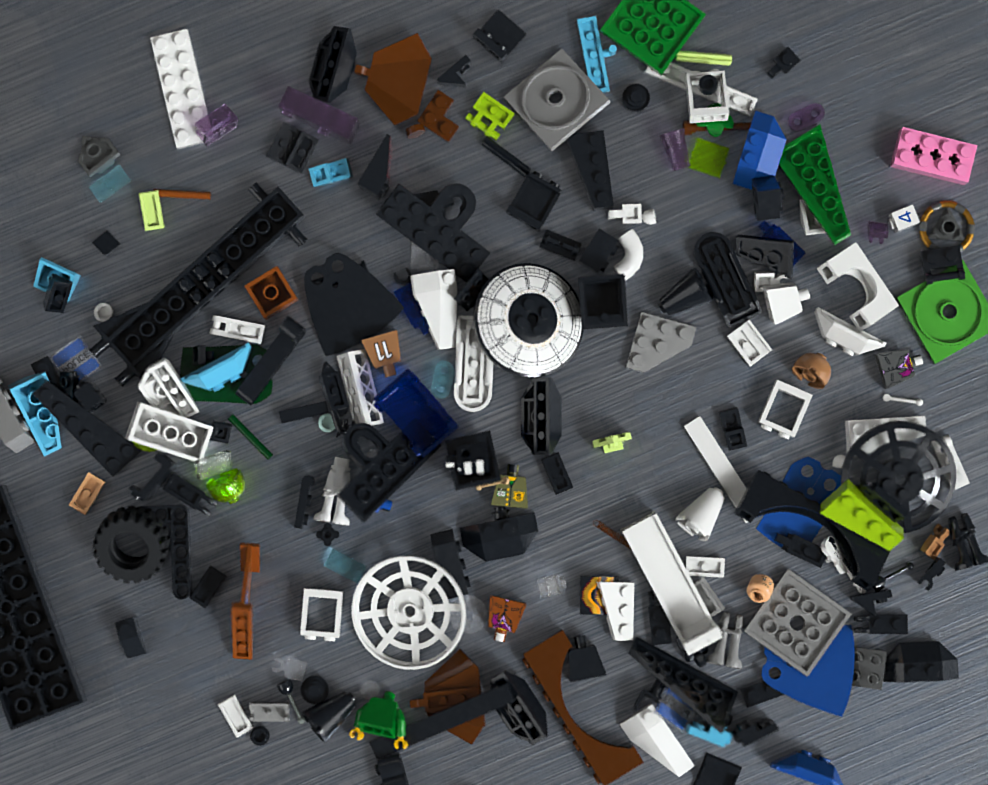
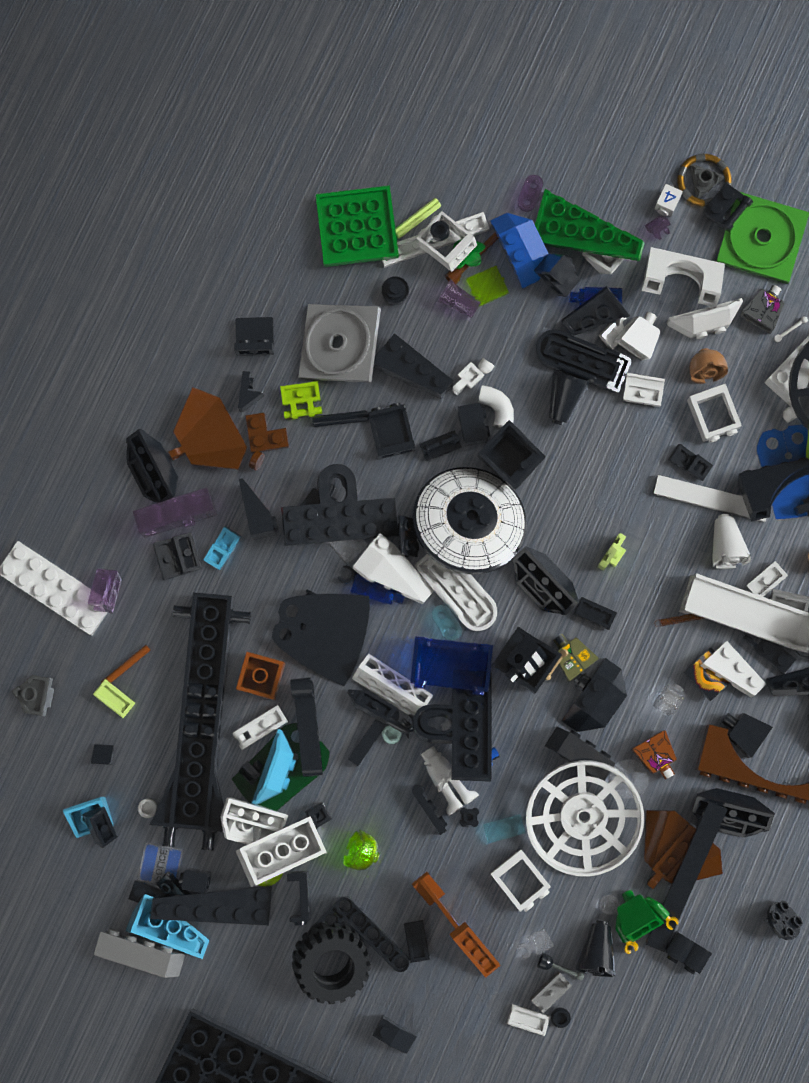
camera: 40 degrees left, 5 degrees down
light nougat plate [69,472,106,515] -> none
clear light blue plate [89,165,132,203] -> none
black hinge [163,473,218,516] -> none
clear plate [195,450,232,480] -> none
dark green bar [228,414,273,460] -> none
black plate [300,676,329,704] -> none
medium nougat torso [362,330,401,378] -> none
medium azure plate [577,16,617,93] -> none
light grey plate [626,312,697,373] -> none
black plate [767,47,801,79] -> none
bright pink brick [890,127,977,185] -> none

